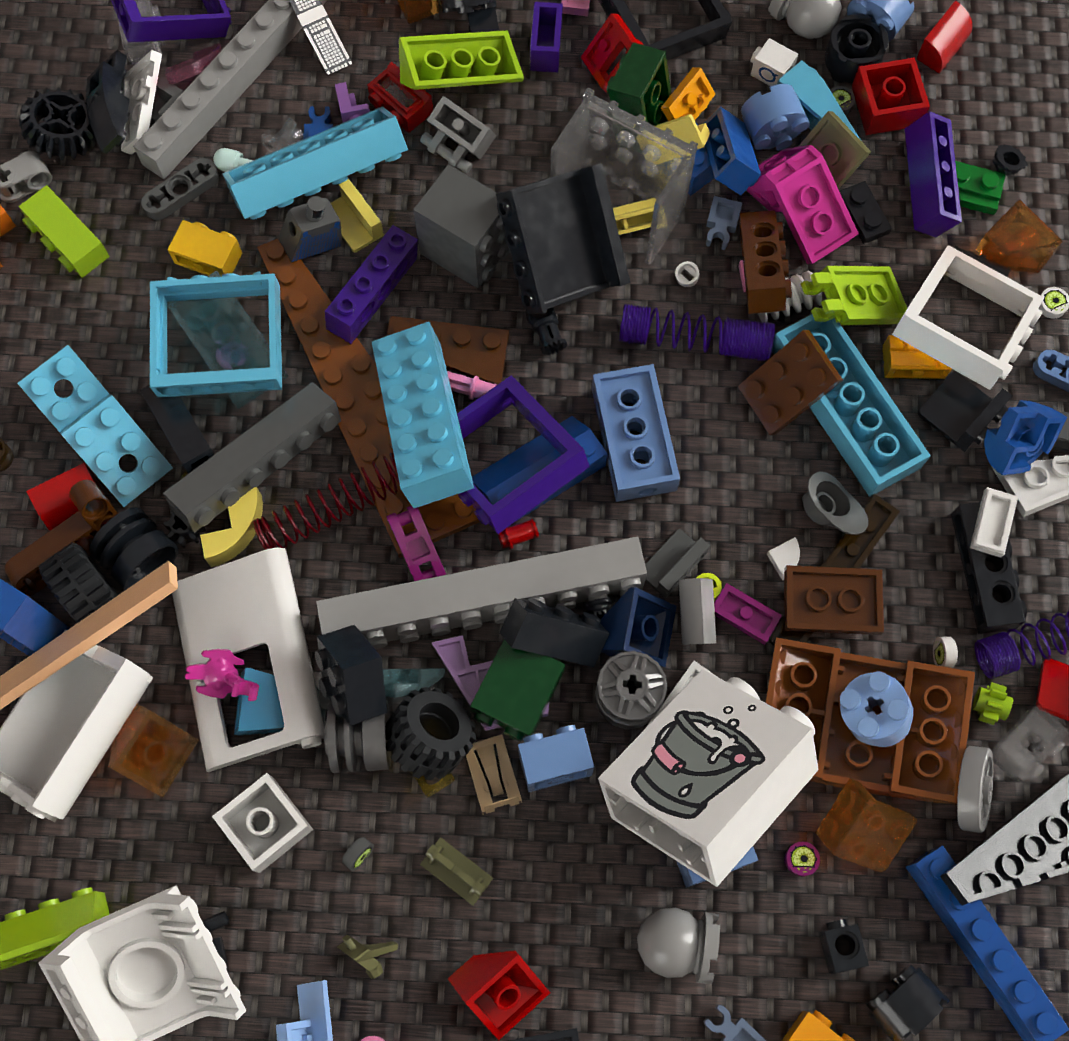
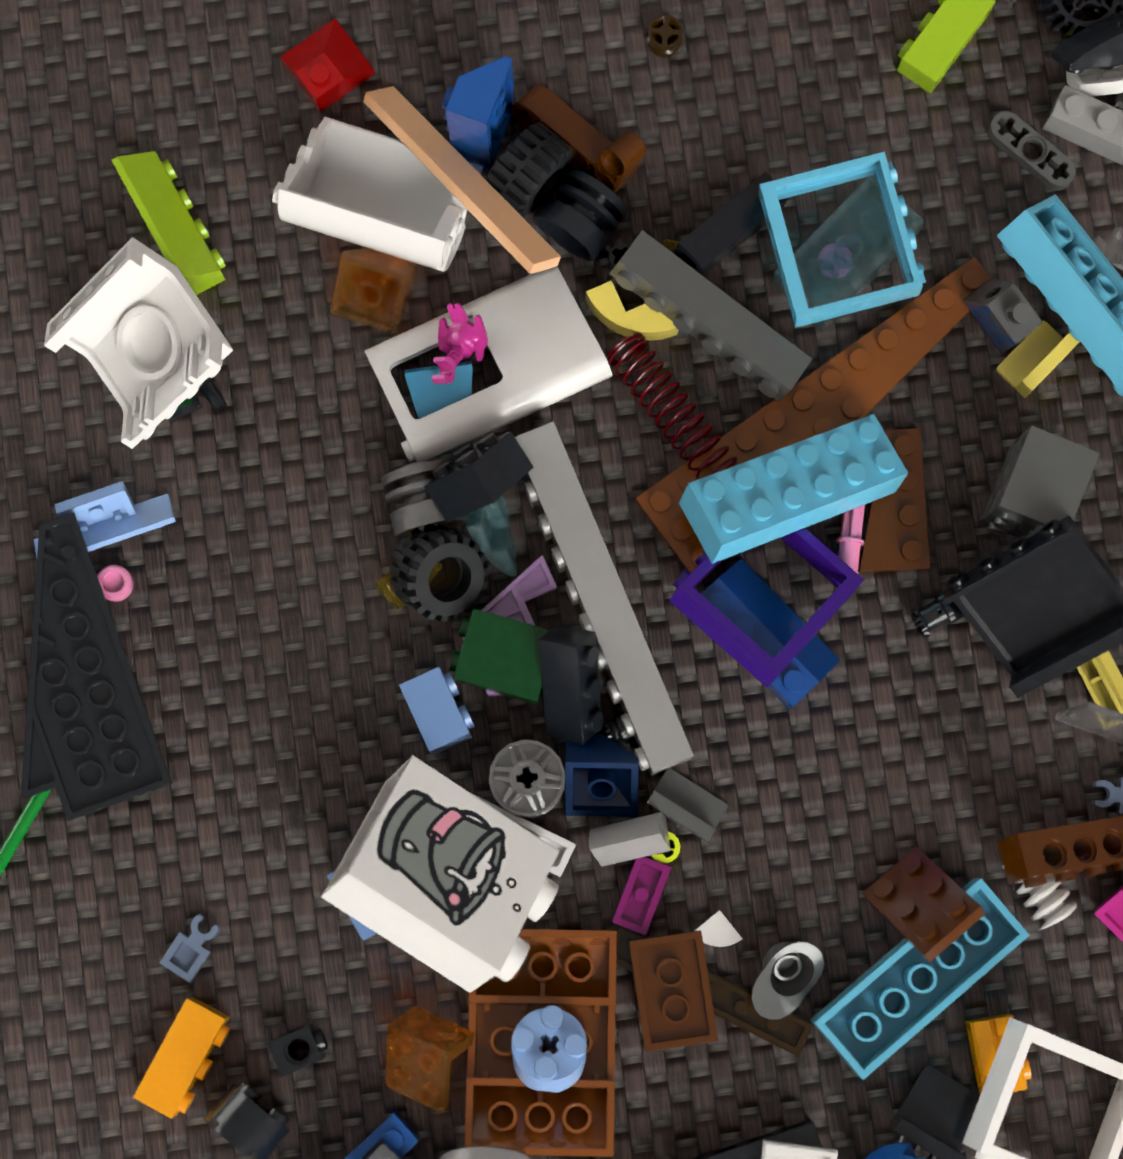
camera: 80 degrees right, 10 degrees up
medium azure bracket [17,345,173,507] -> none
red brick [26,463,102,531] -> none
yellow brick [167,220,242,277] -> none
white brick [212,773,313,873] -> none
light aqua cylinder [213,148,253,172] -> none
dark purple brick [325,225,418,344] -> none
olive piece [337,935,398,979] -> none
dark grey tile [342,837,374,872] -> none
magenta plate [386,505,446,581] -> none
olive hinge [420,837,494,906] -> none
red slope [448,950,550,1041] -> none
tan piece [466,734,522,815] -> none
red pin [497,519,539,550] -> none
medium blue brick [592,364,680,502] -> none
dark purple piece [619,304,775,361] -> none
light grey tile [637,908,720,985] -> none
white hinge [675,261,700,287] -> none
tile [785,842,820,877] -> none
lime tile [800,266,908,325] -> none
white tile [933,637,958,668] -> none

